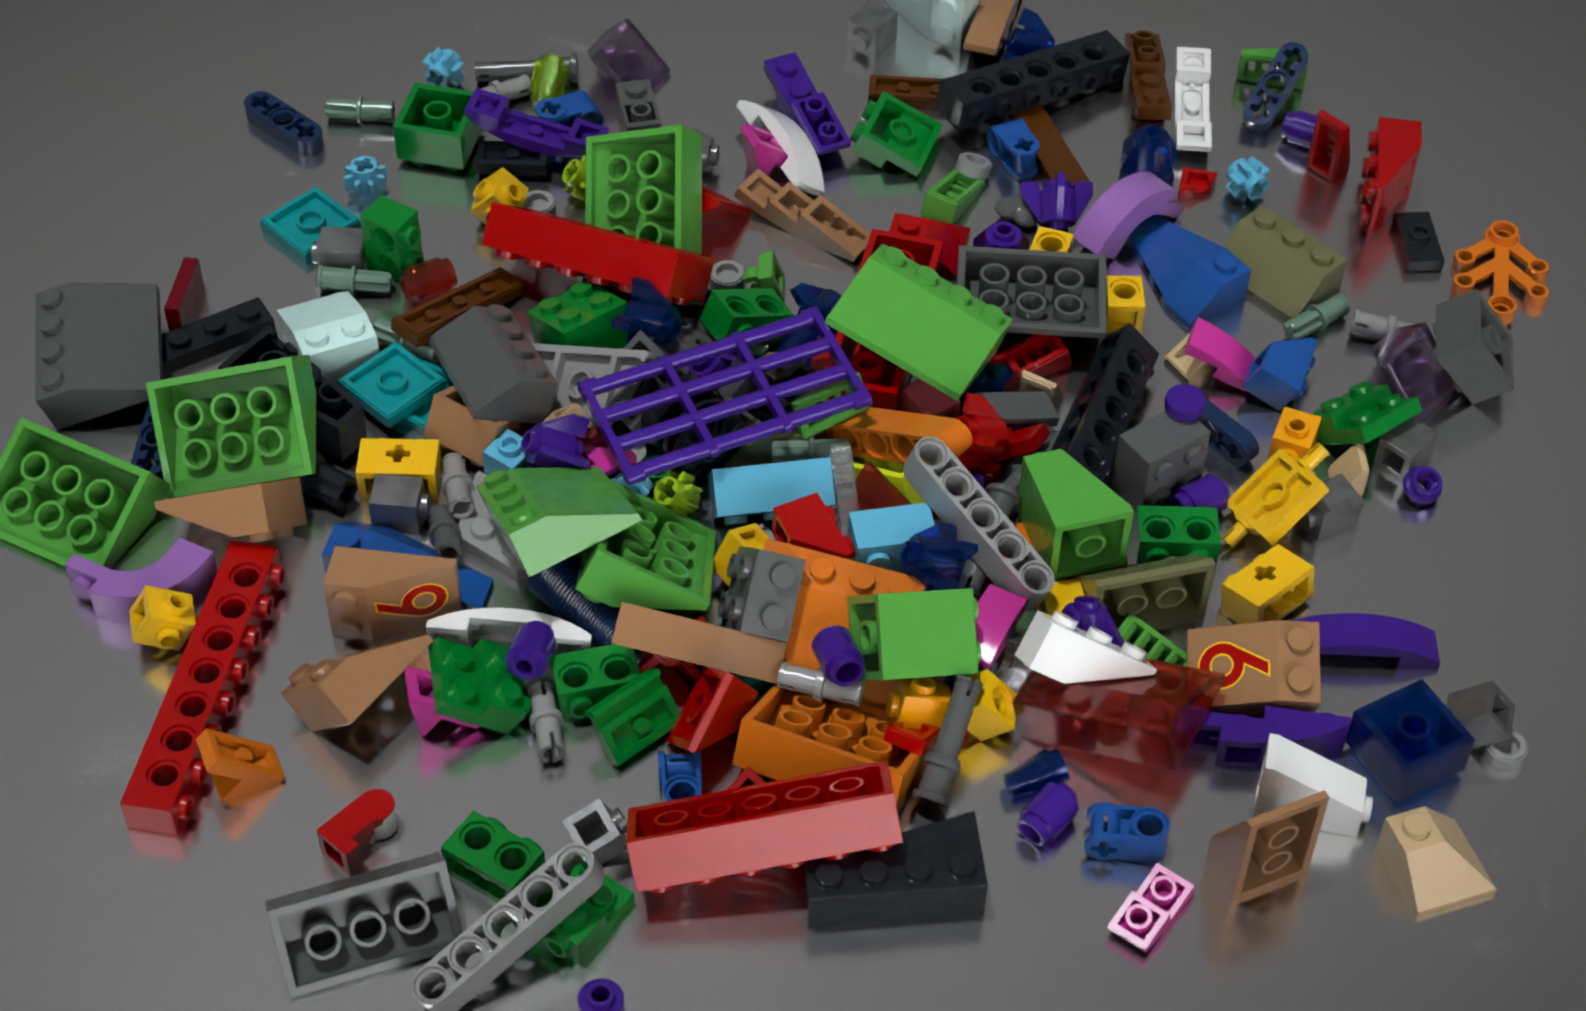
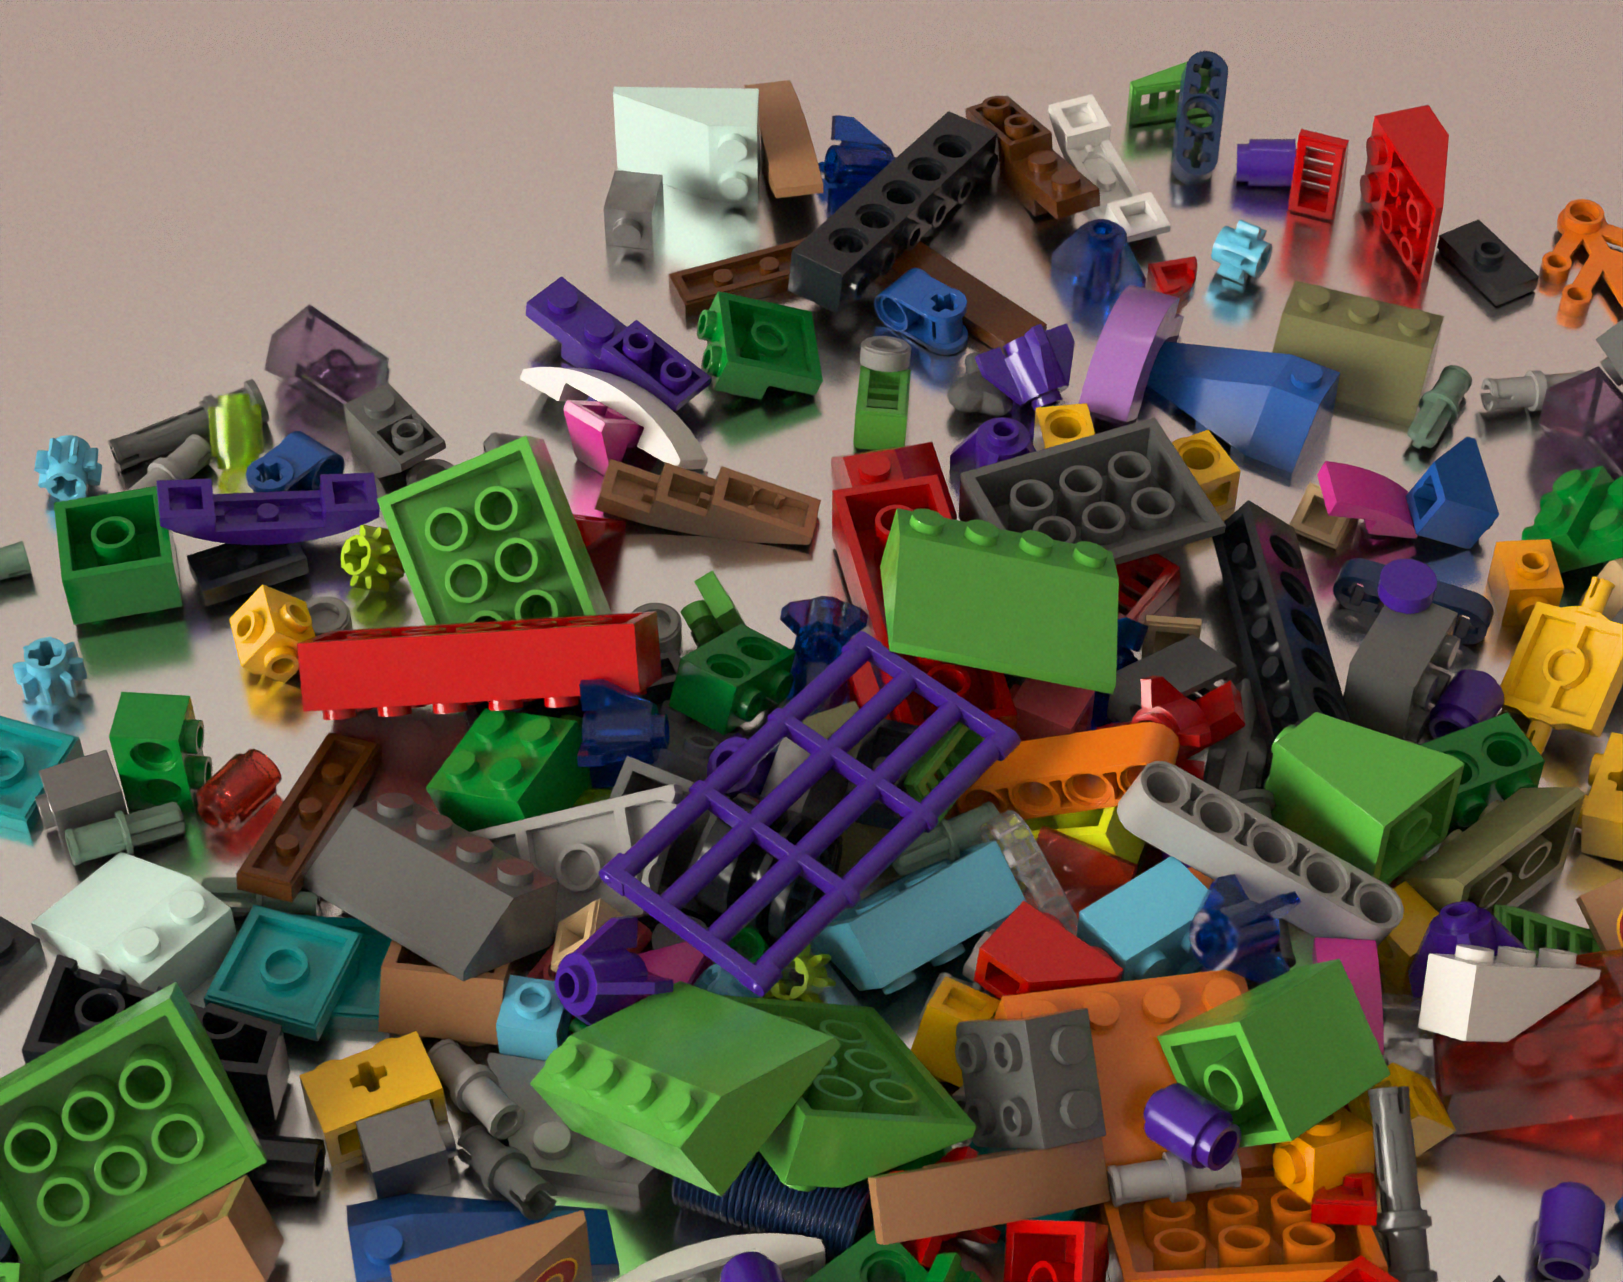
camera: 25 degrees left, 0 degrees up
clear blue cone [1002,748,1070,799] -> none

